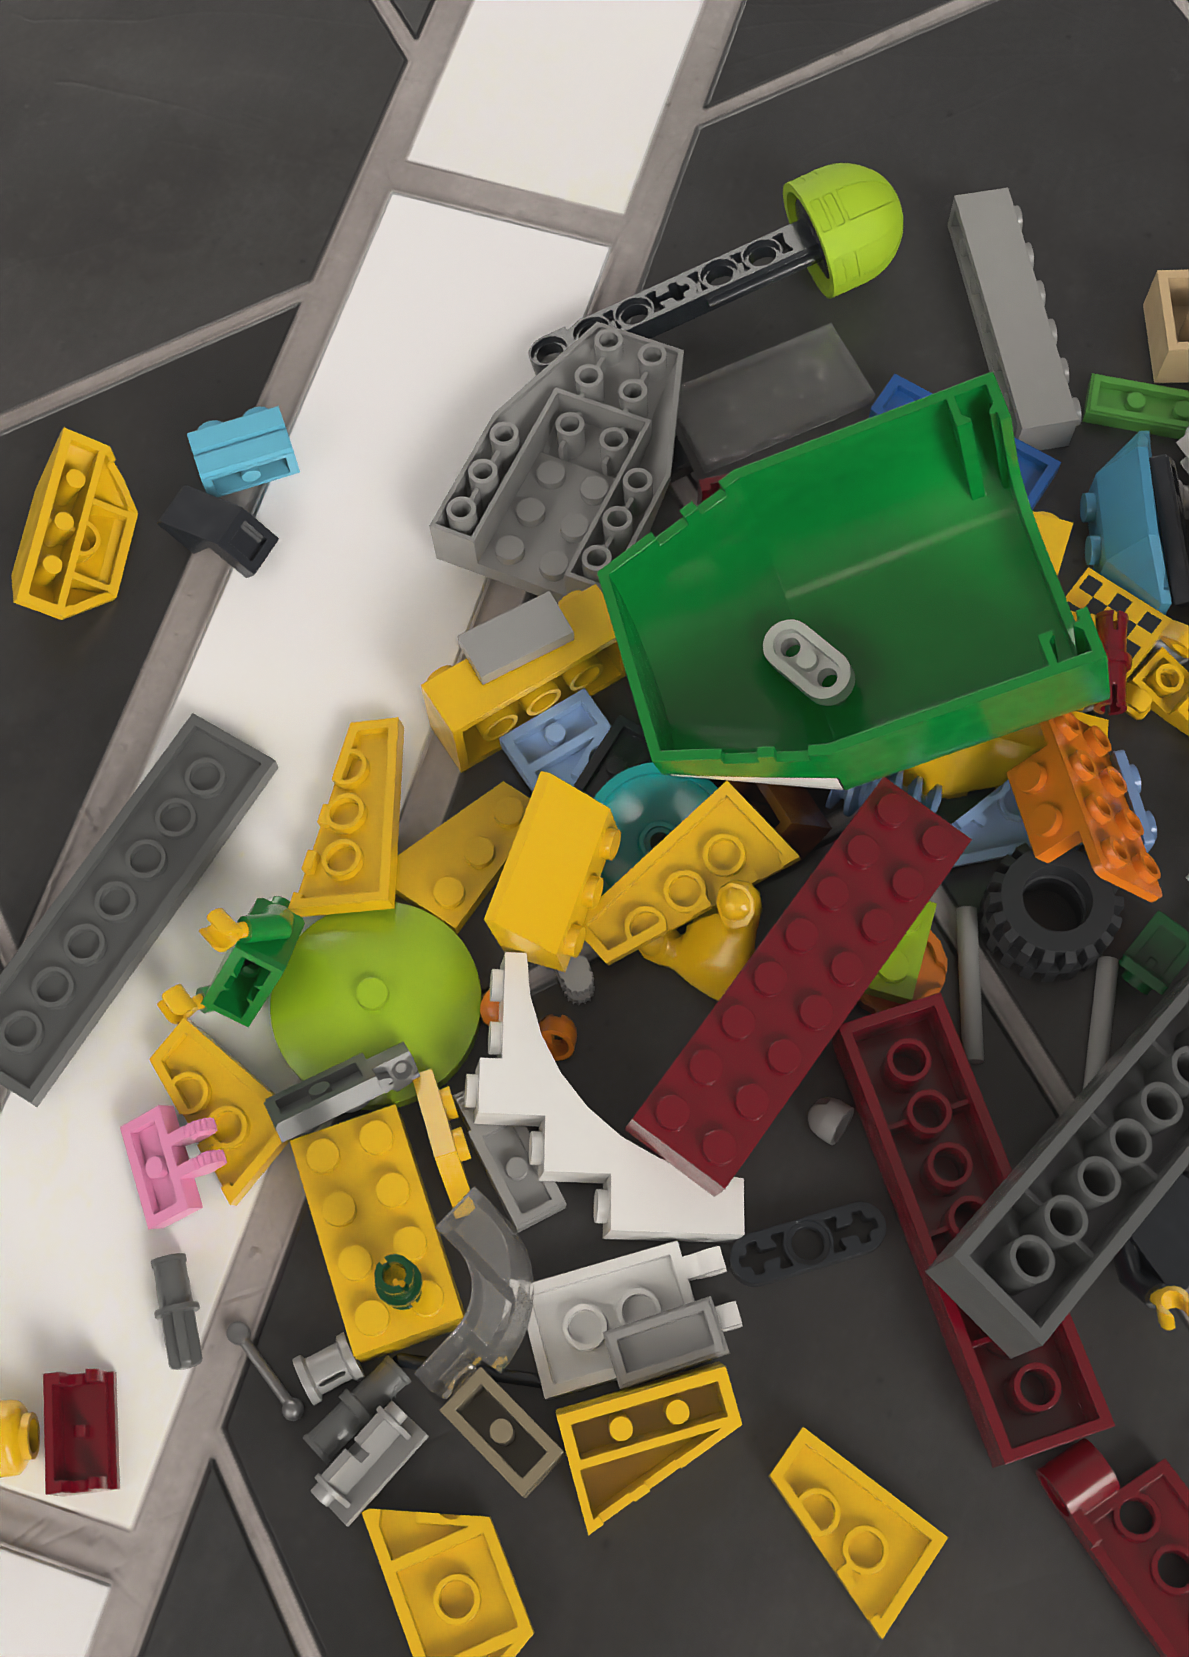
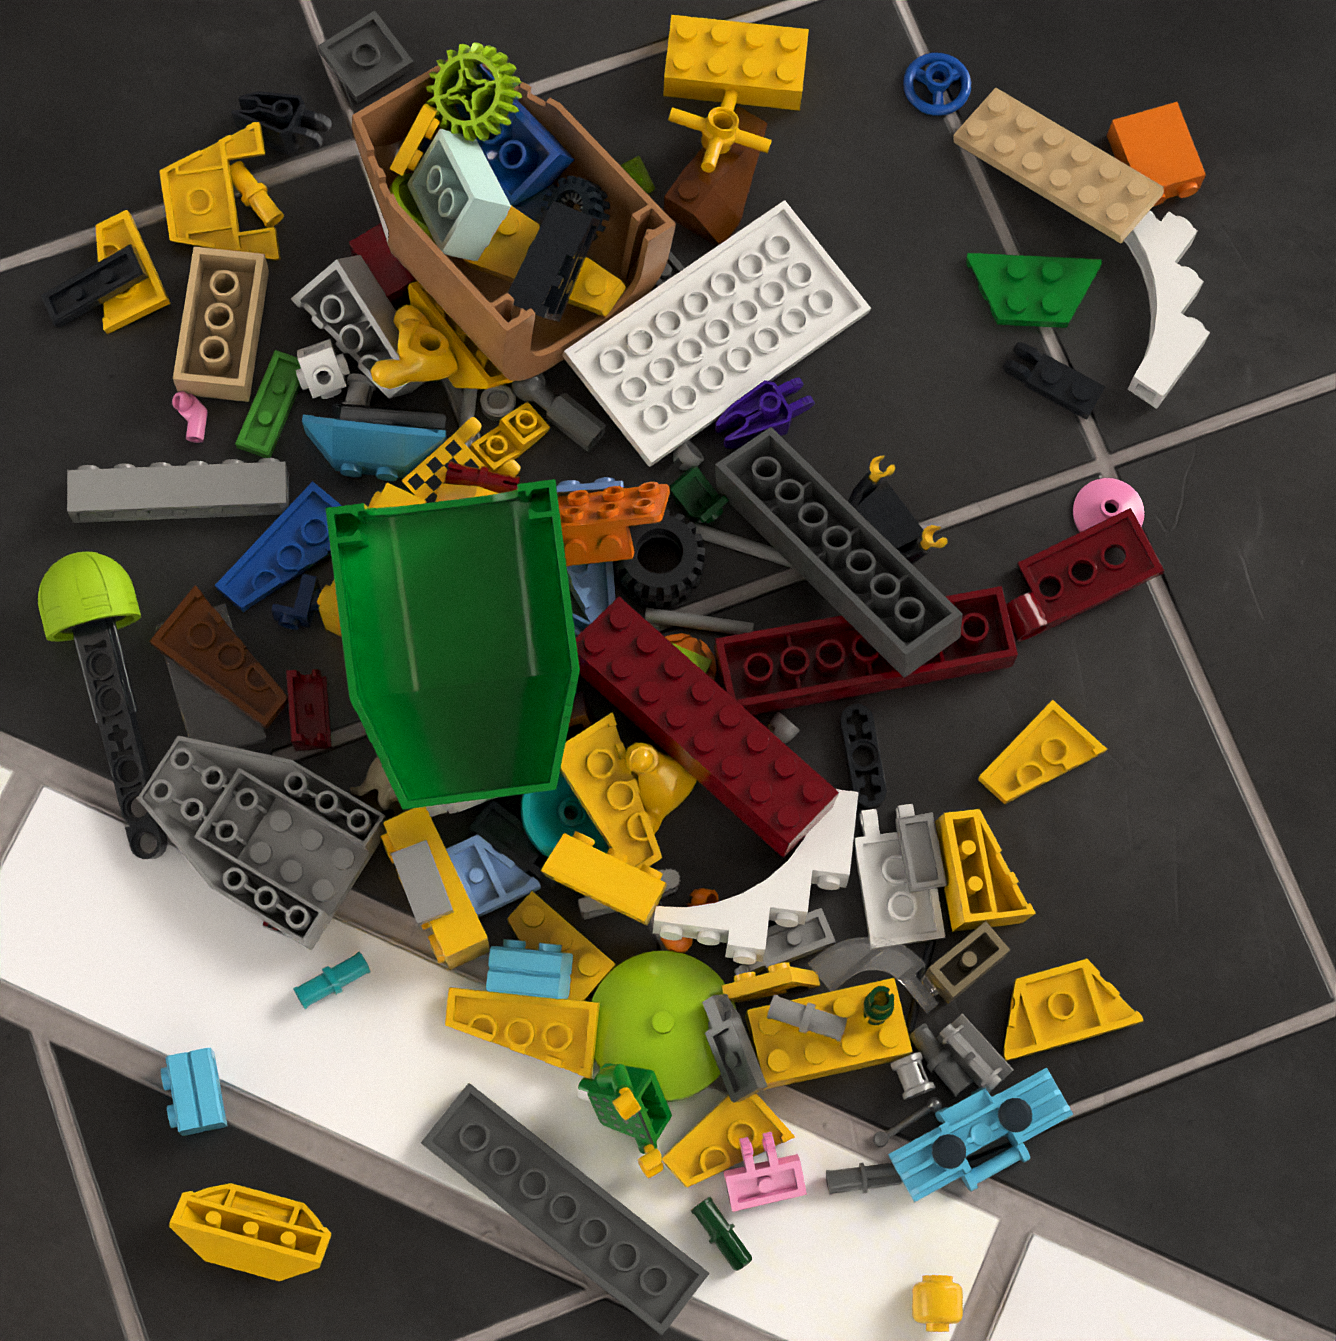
camera: 90 degrees left, 5 degrees up
dark red hinge [43,1369,120,1497] -> none
black slope [157,485,279,578] -> none
white plate [763,620,855,706] -> none
none -> reddish brown wing [149,585,288,730]
none -> bright pink arm [172,391,208,443]
none -> teal pin [293,951,371,1009]
none -> medium azure brick [486,939,573,999]
none -> dark green axle [691,1196,752,1271]
none -> light grey pin [767,995,848,1042]
none -> medium azure piece [888,1068,1073,1202]

